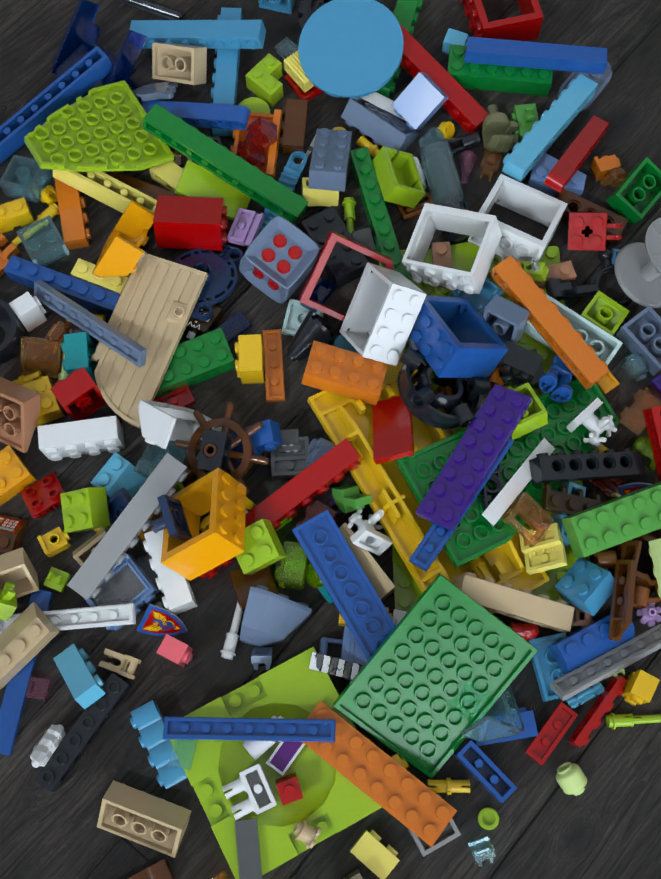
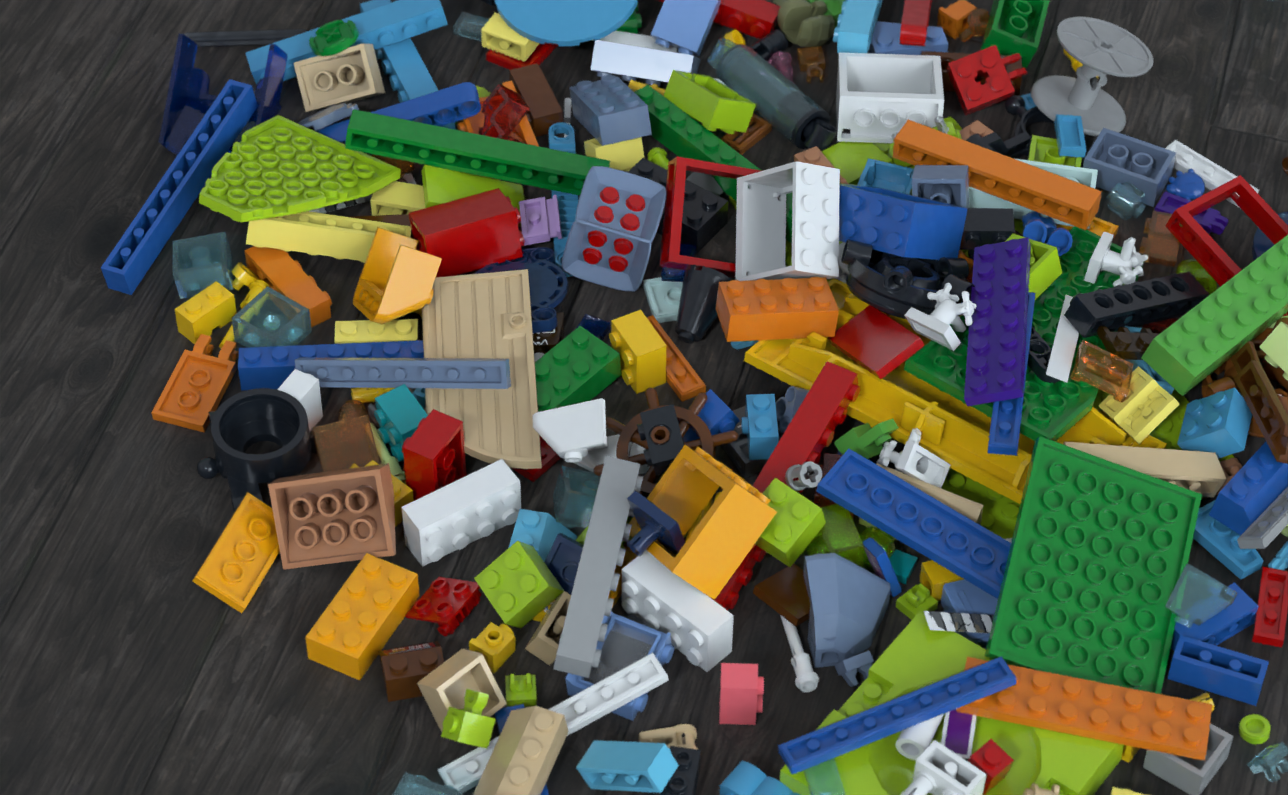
camera: 25 degrees left, 25 degrees down
shield [136,602,187,636] -> none
lime brick [245,53,284,107] -> none
white window [402,203,502,294] -> none
none -> green tile [309,20,359,56]
none -> dark azure brick [741,394,779,460]
none -> light grey bush [785,461,823,491]
none -> blue tile [862,537,902,597]
none -> lime tile [896,583,938,620]
none -> white piece [904,283,976,351]
none -> dark azure tile [1054,114,1086,158]

